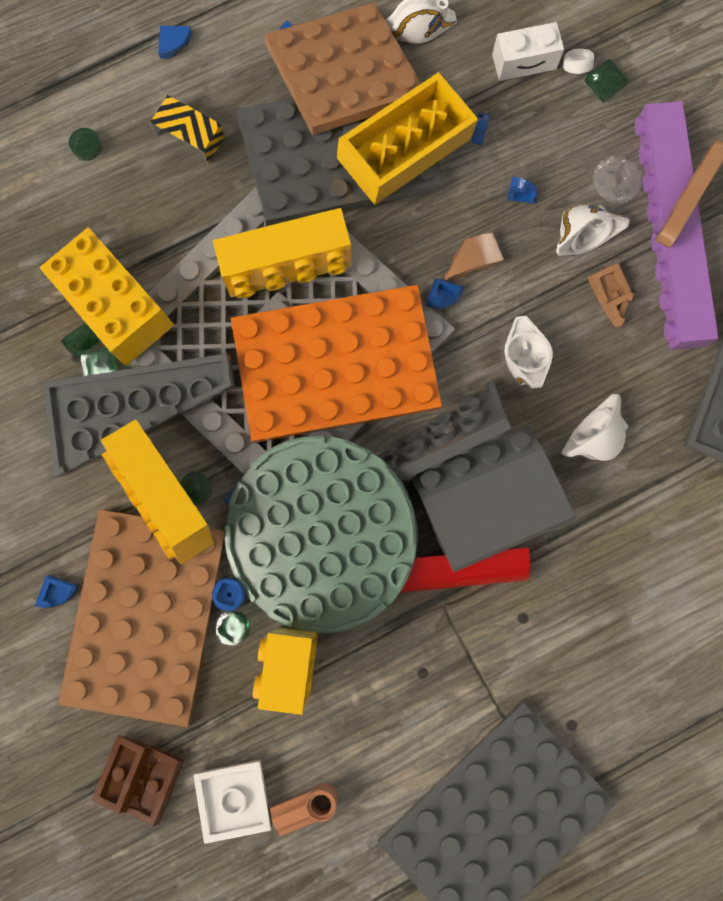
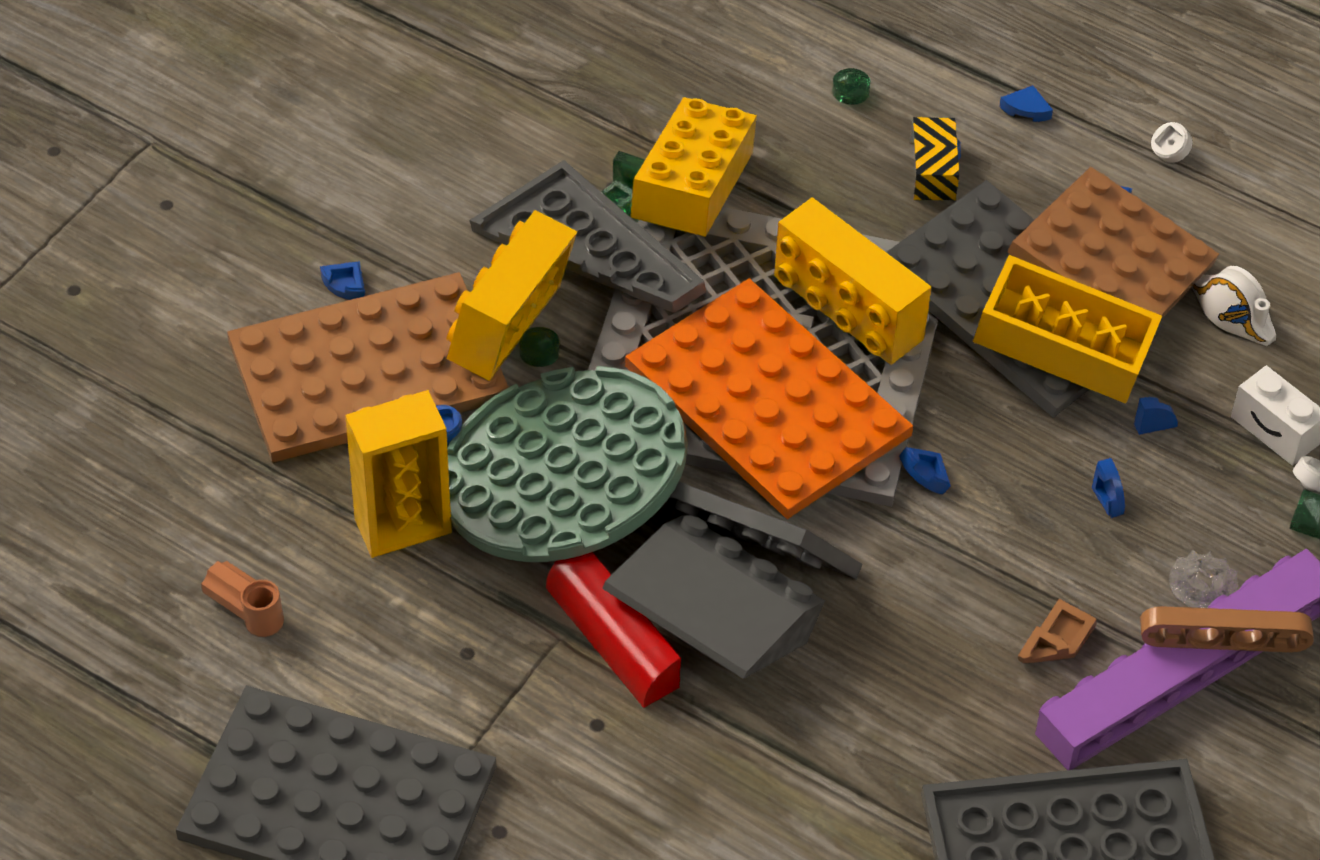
camera: 60 degrees right, 30 degrees down
reddish brown slope [92,735,184,826] -> none
white plate [193,759,272,844] -> none
medium nougat slope [444,232,504,281] -> none
white hat [504,316,553,388] -> none
white hat [556,204,630,255] -> none
white hat [561,394,628,461] -> none

